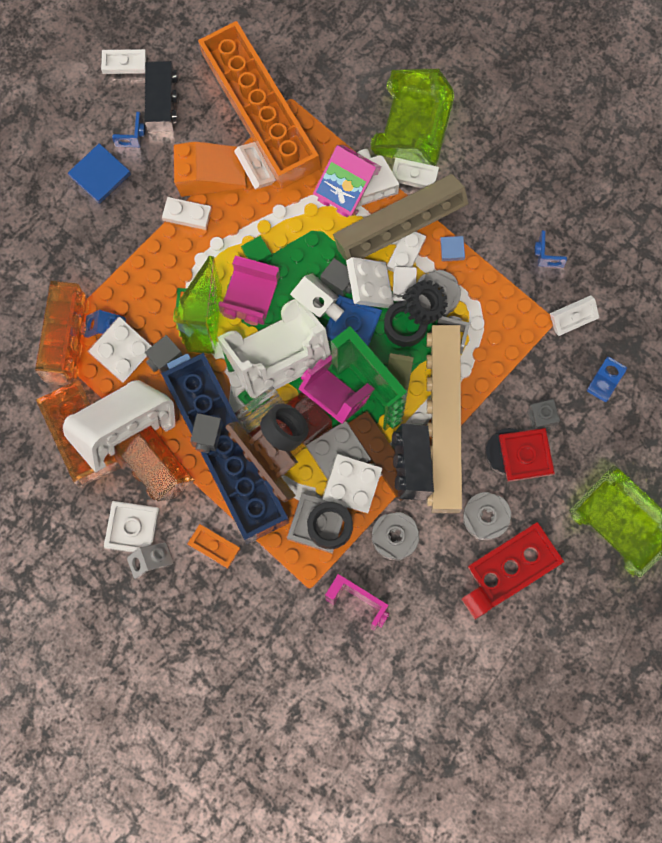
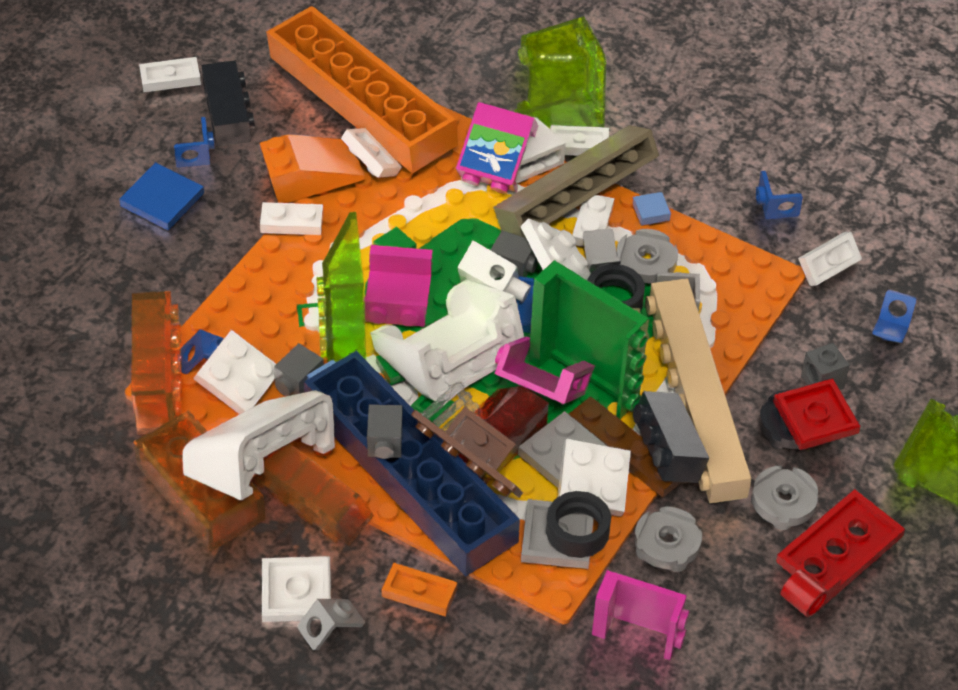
camera: 15 degrees left, 25 degrees down
black tyre [260,403,309,452] -> none
black tyre [402,280,448,325] -> none

